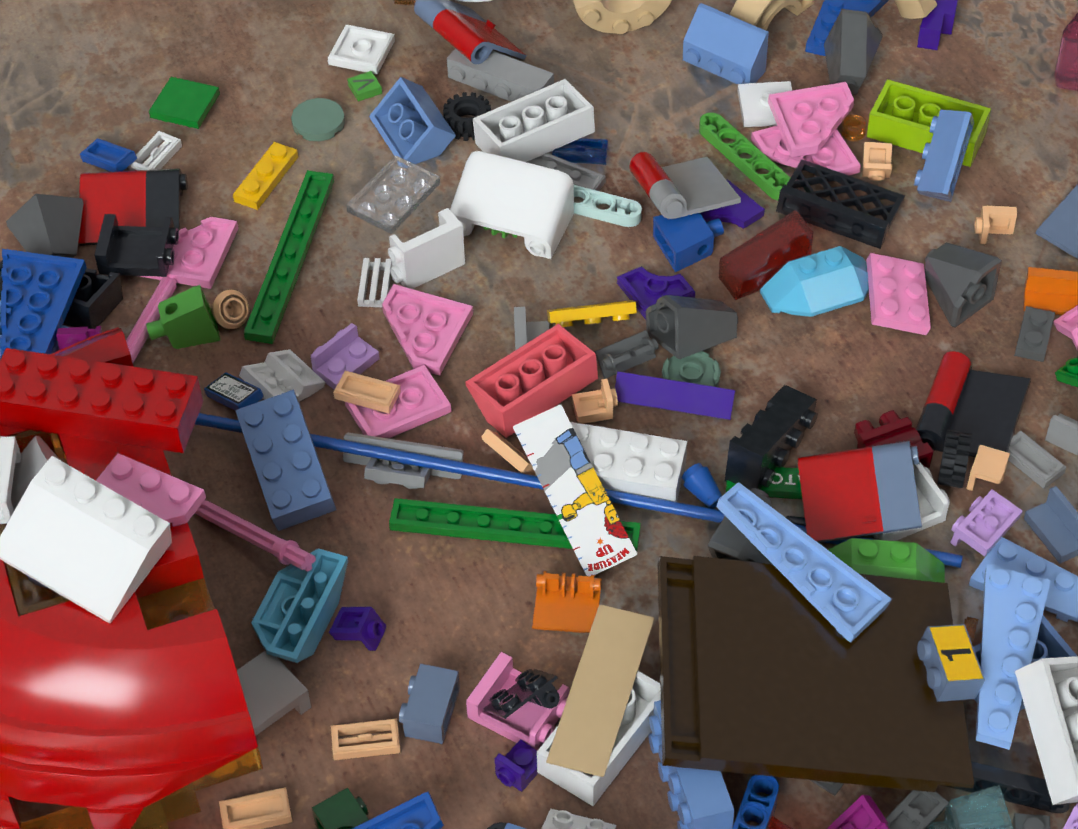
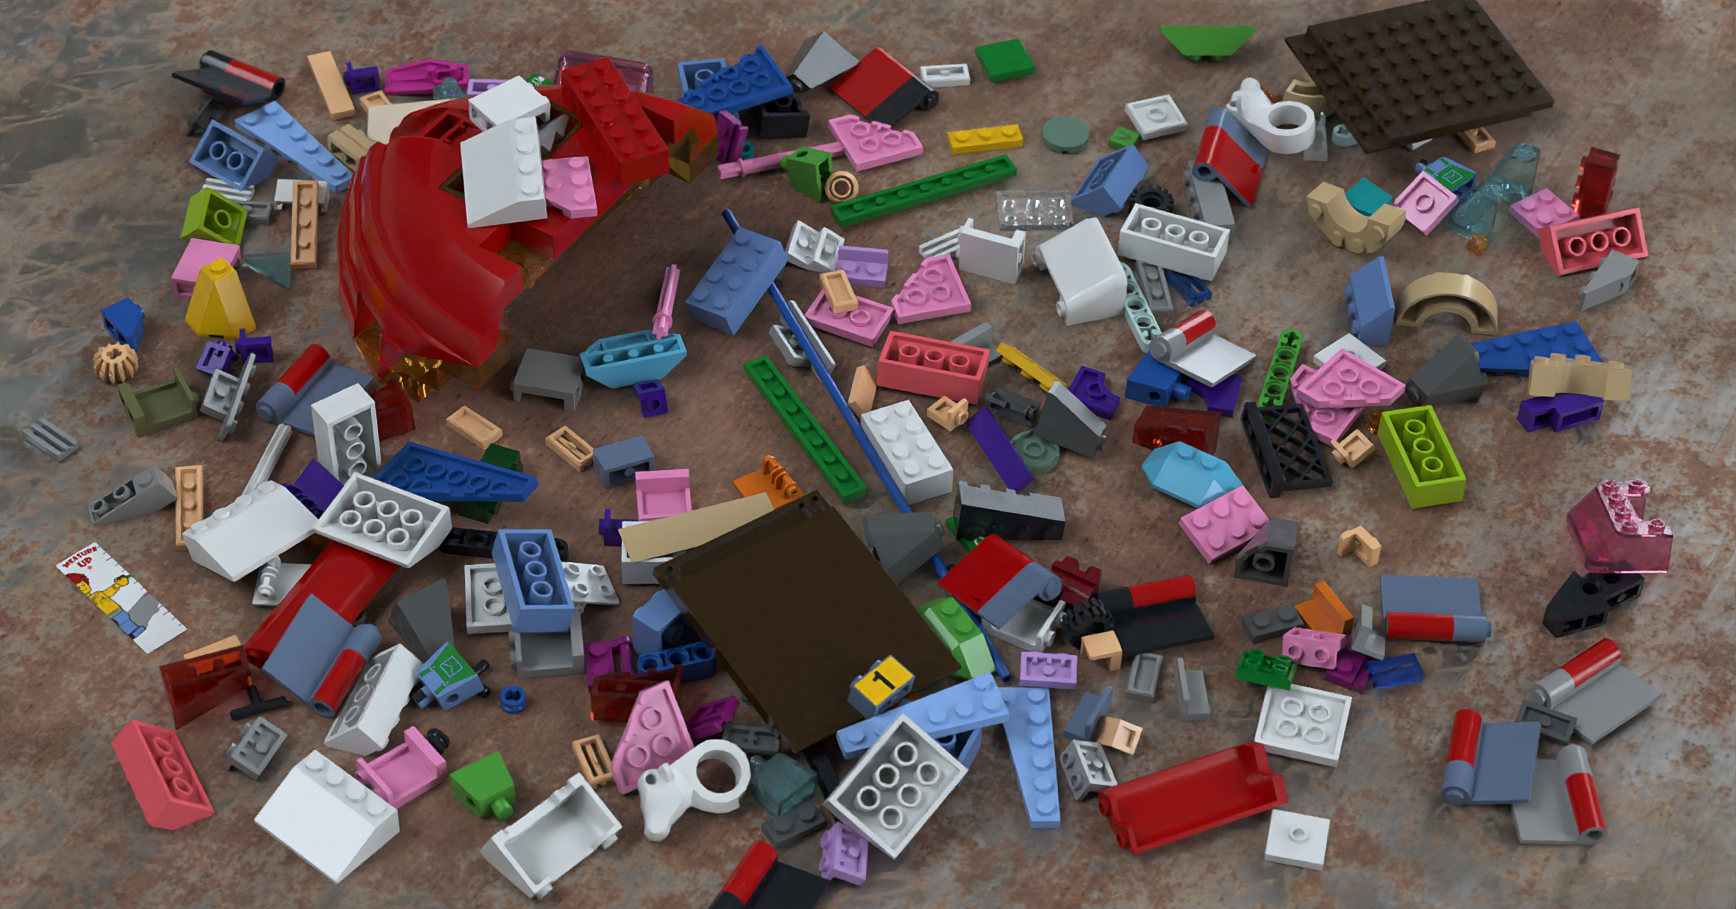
camera: 50 degrees right, 5 degrees down
blue tile [80,138,137,172] -> none
black panel [94,214,179,277] -> none
tile [204,372,264,410] -> none
black hinge [483,669,560,719] -> none
sticker [513,405,637,576] -> none
blue cone [681,463,722,509] -> none
light blue wing [716,482,892,643] -> none
medium blue slope [914,110,974,202] -> none

